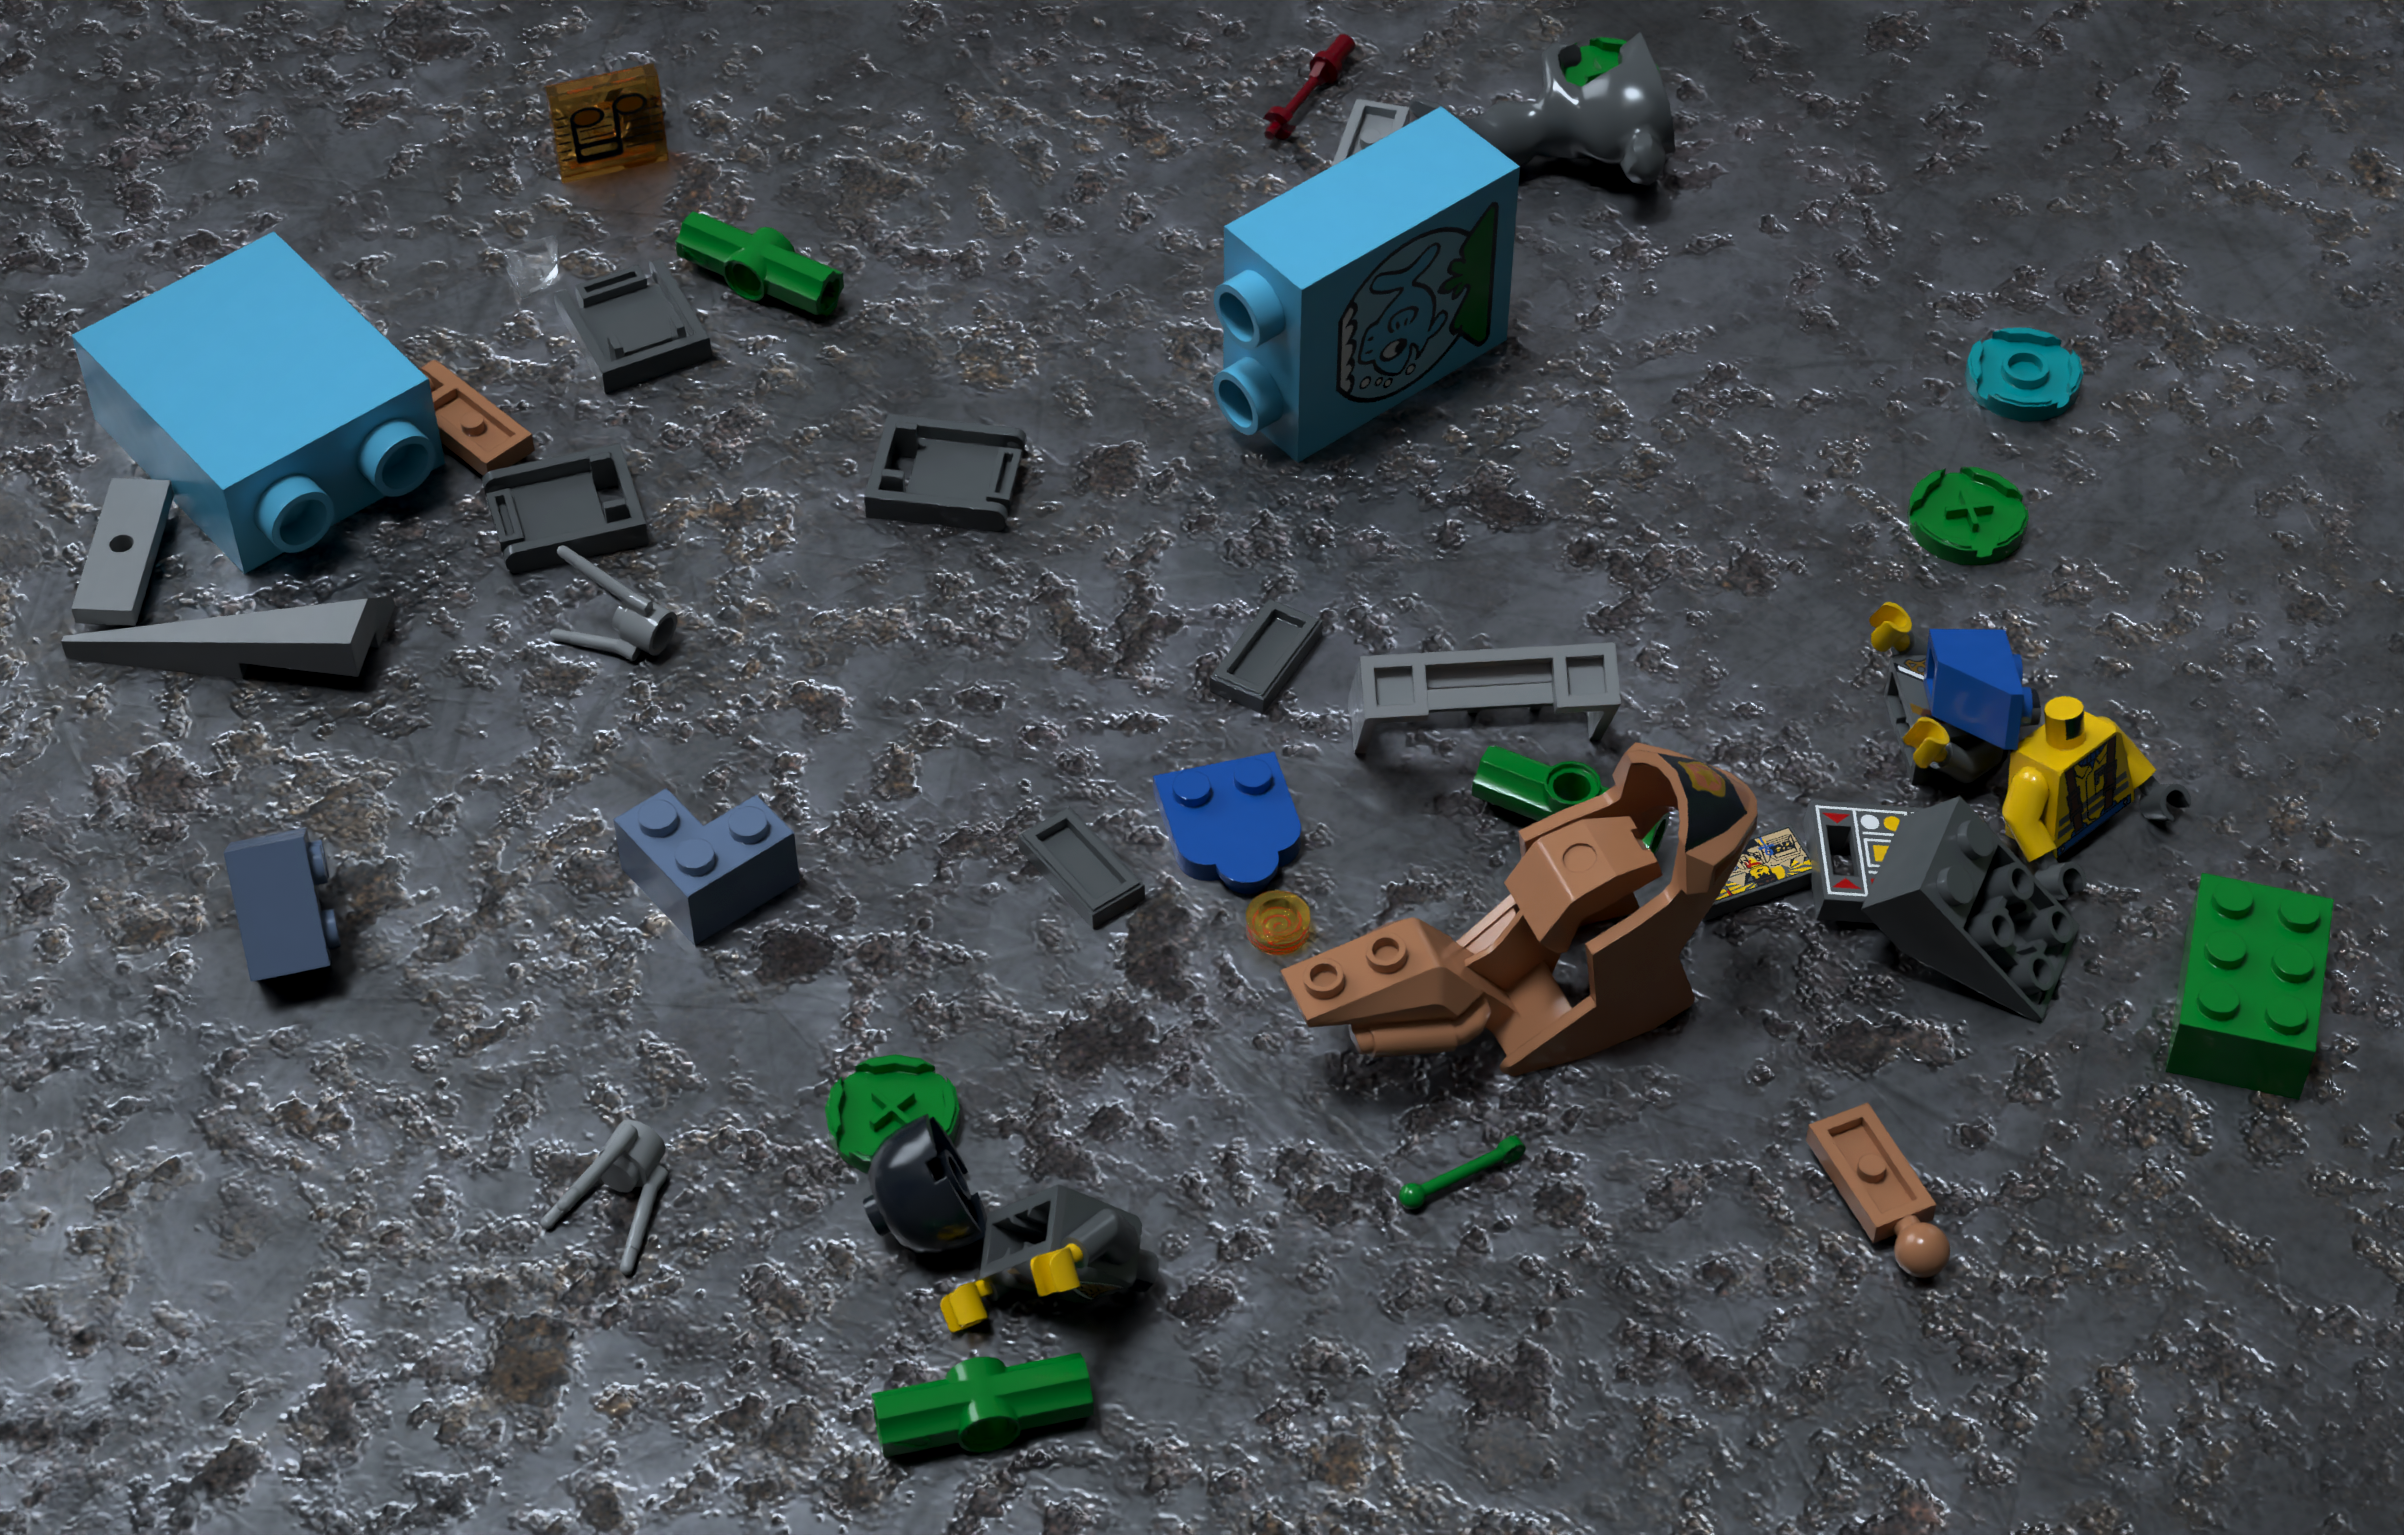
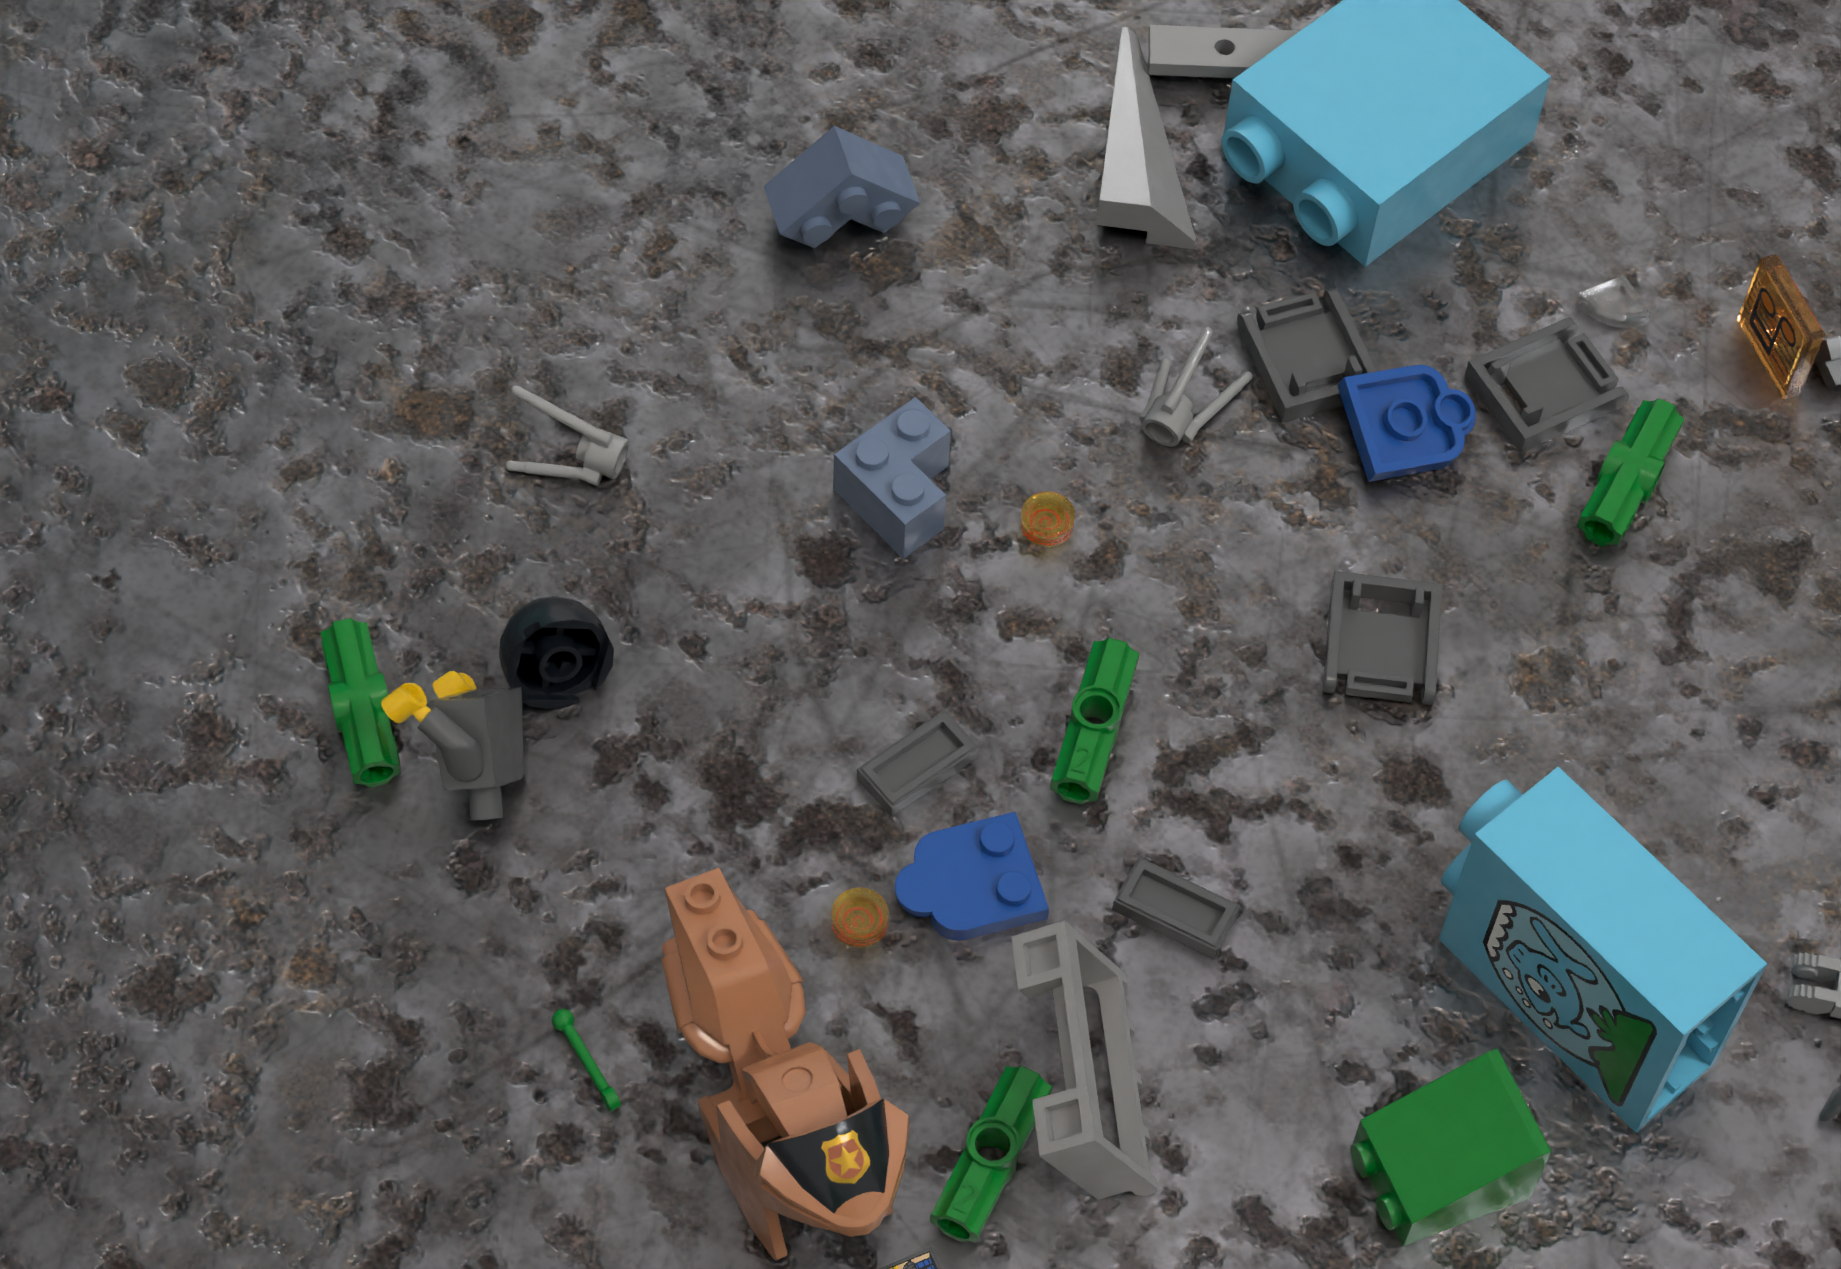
camera: 85 degrees right, 10 degrees up
nougat plate [419,360,535,476] -> none
green tile [825,1054,961,1174] -> none
none -> clear yellow tile [1020,491,1075,547]
none -> green piece [1050,637,1139,805]
none -> blue plate [1337,365,1476,482]
none -> green slope [1350,1048,1551,1246]

